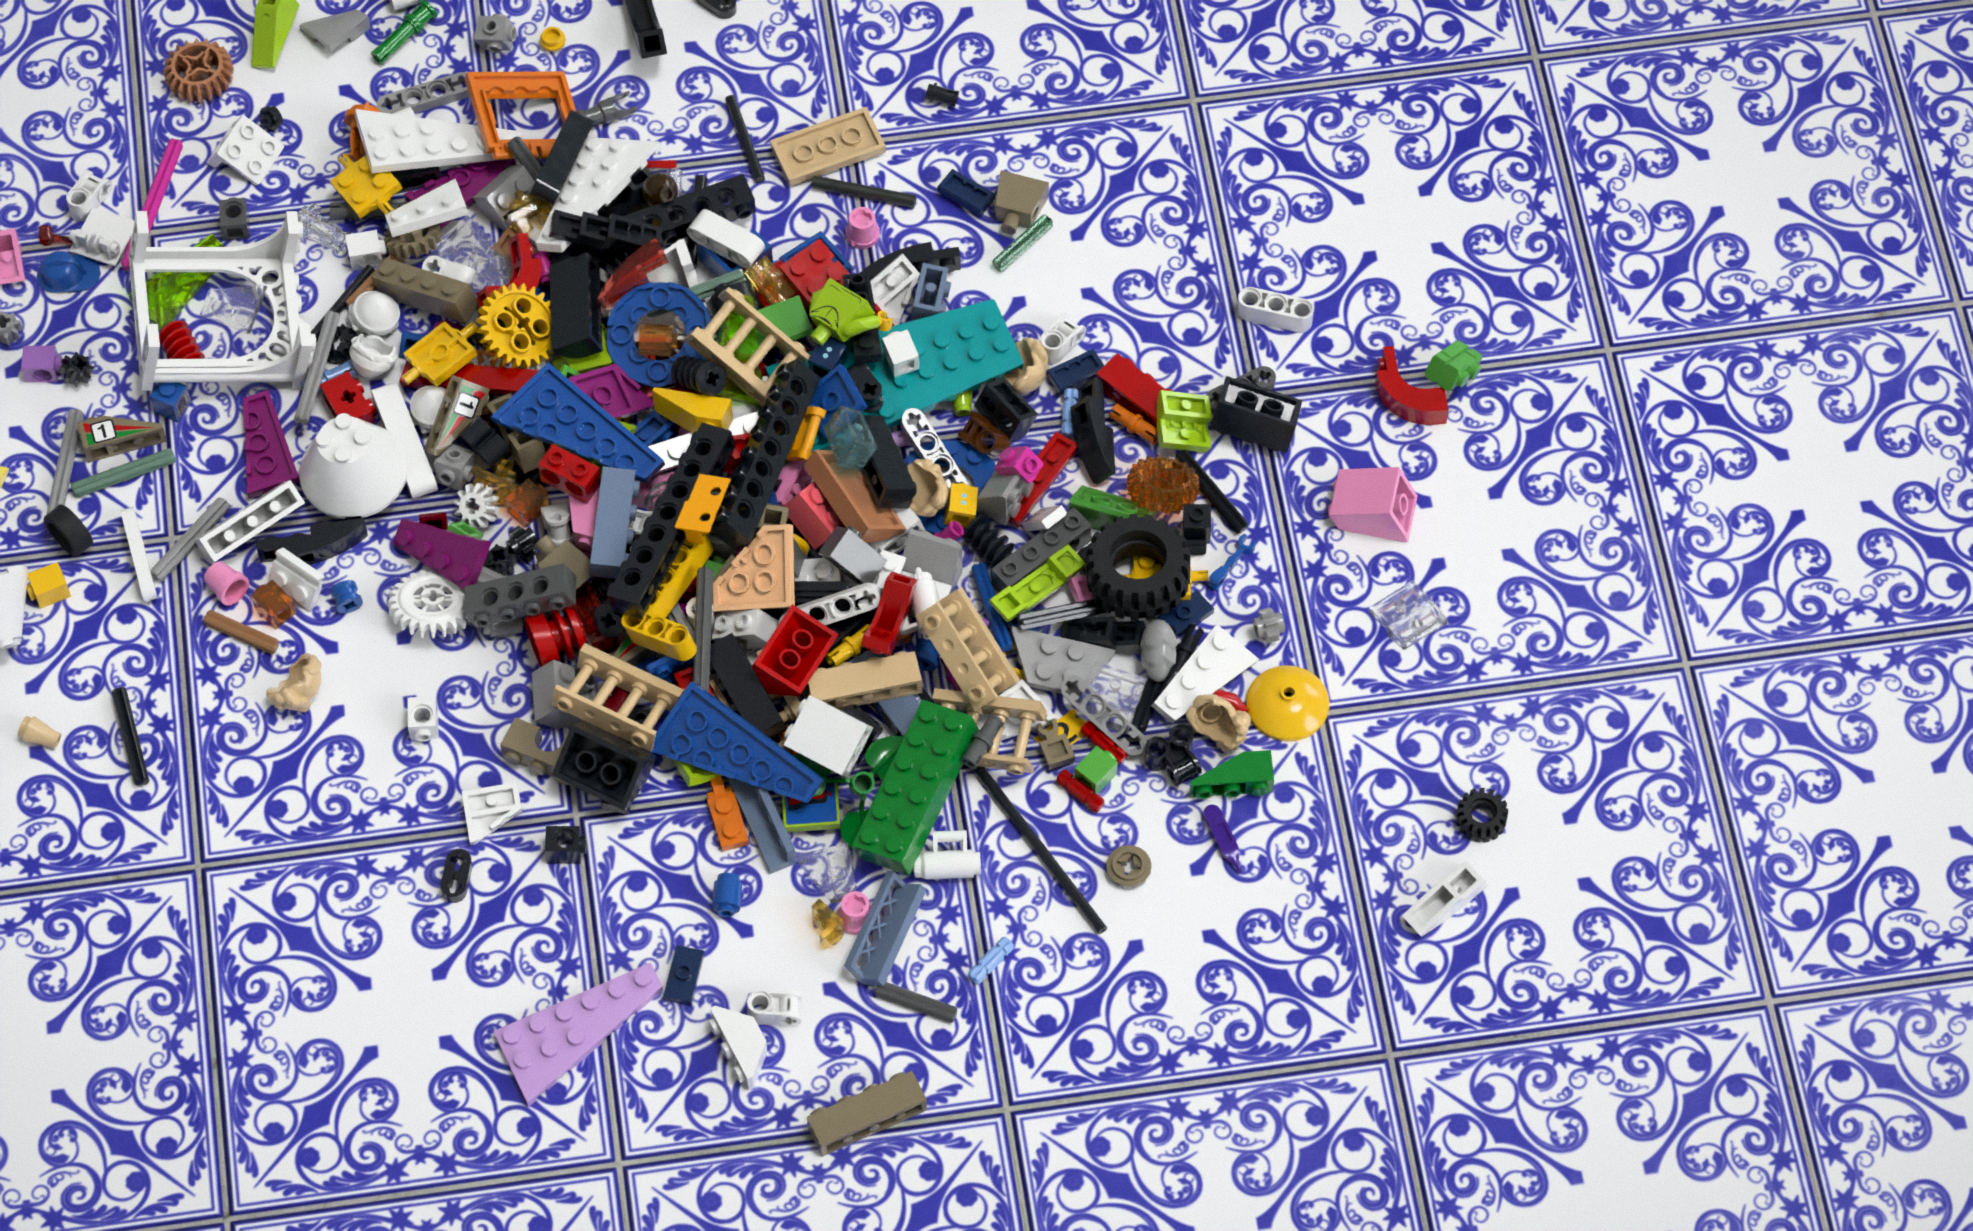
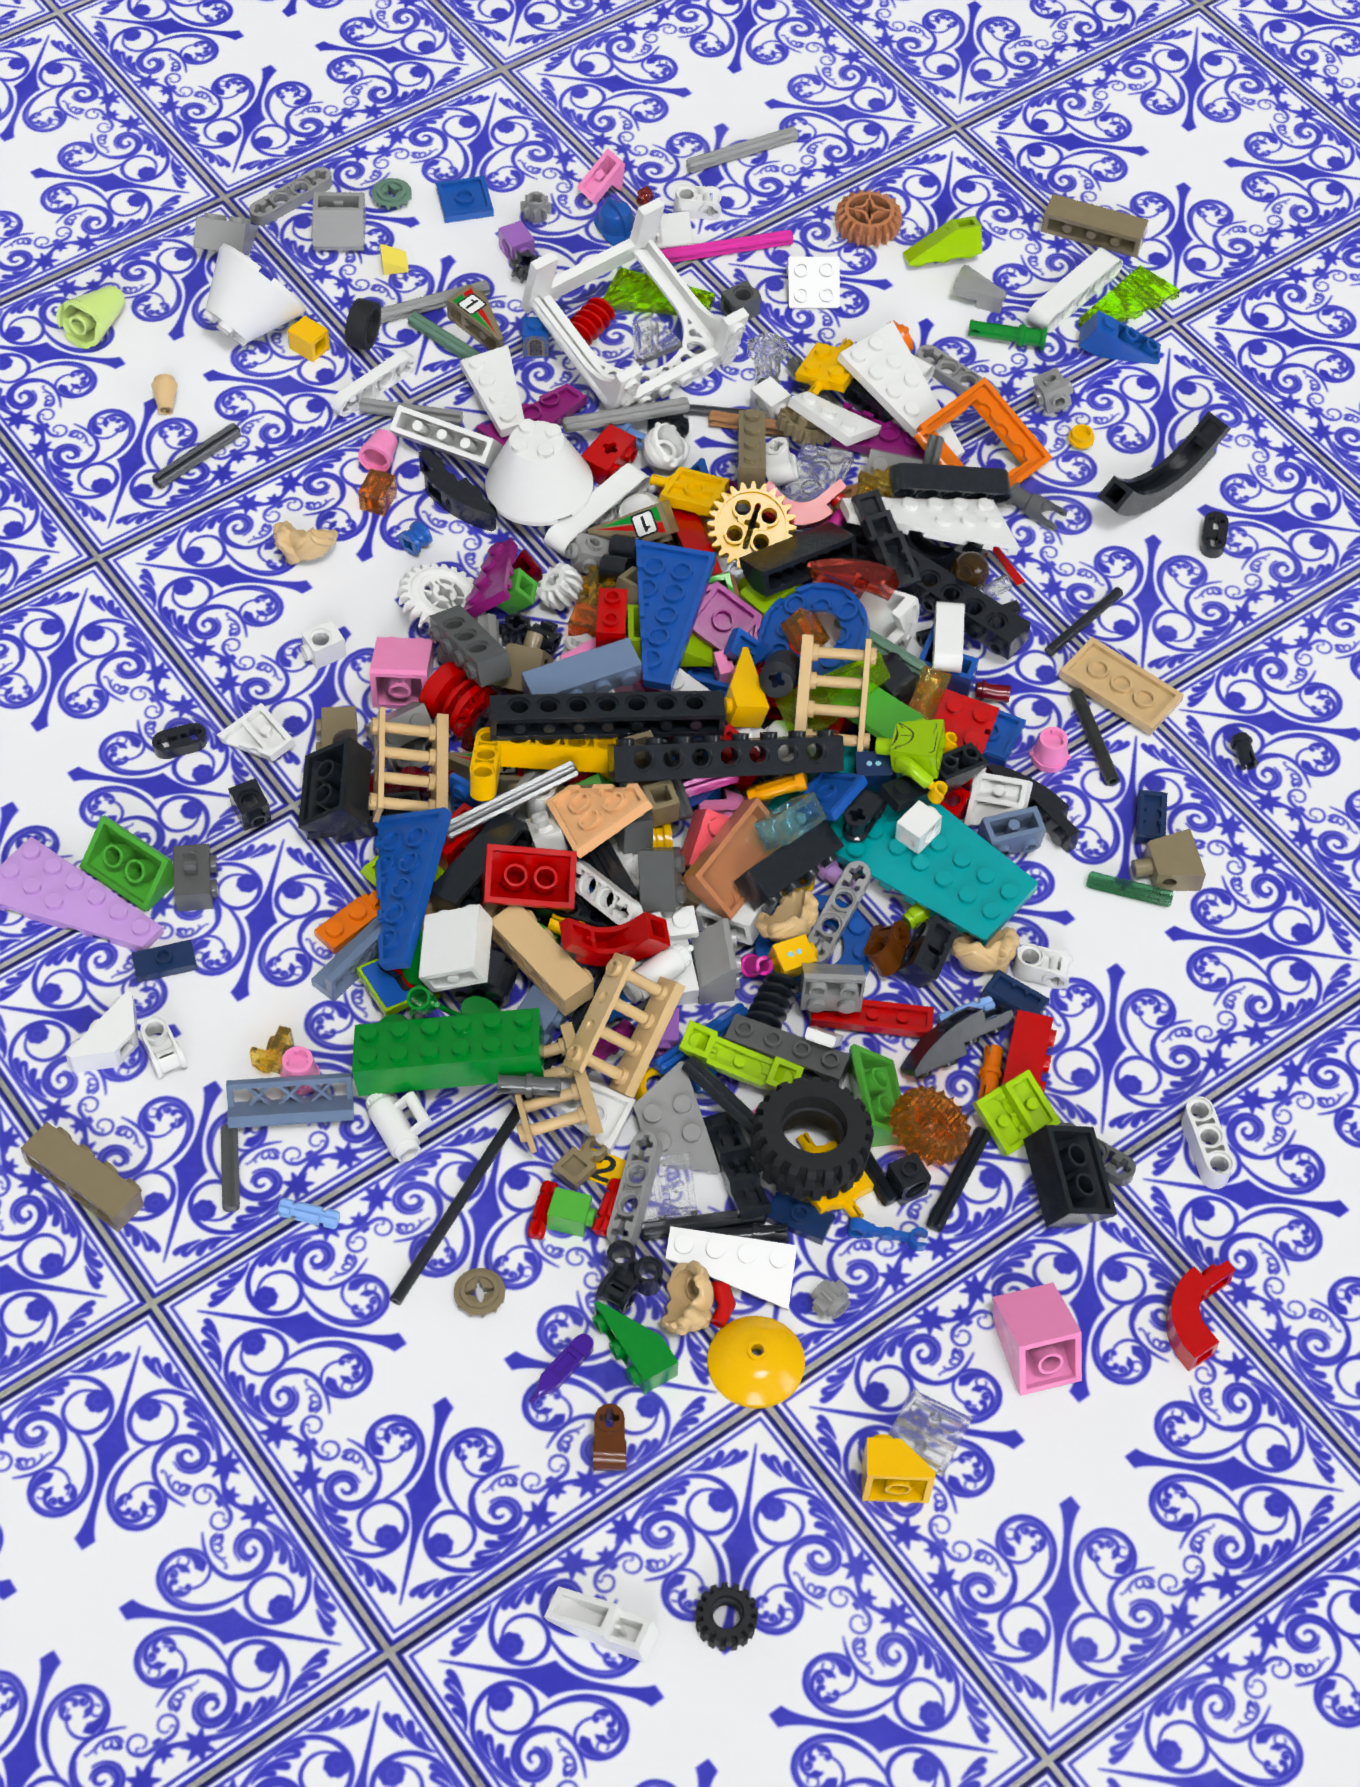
camera: 60 degrees right, 5 degrees down
medium nougat axle [203,610,279,654] -> none
black plate [259,106,283,131] -> none
white plate [268,547,324,610] -> none
white hair [348,291,400,337] -> none
light orange piece [675,474,731,544] -> none
blue brick [712,873,742,917] -> none
clear wing [795,843,858,904] -> none
dark pink bracket [994,446,1043,484] -> none
light grey arm [1140,619,1177,682] -> none
bright green brick [1425,340,1482,391] -> none
none -> bright green slope [79,815,174,912]
none -> dark grey brick [173,844,218,912]
none -> bright pink slope [369,637,435,709]
none -> white wing [460,345,524,438]
none -> reddish brown piece [593,1403,627,1471]
none -> light grey axle [686,126,798,173]
none -> bright pink plate [712,650,734,683]
none -> blue plate [723,627,771,666]
none -> yellow slope [862,1434,935,1503]
none -> dark red pin [974,680,1011,703]

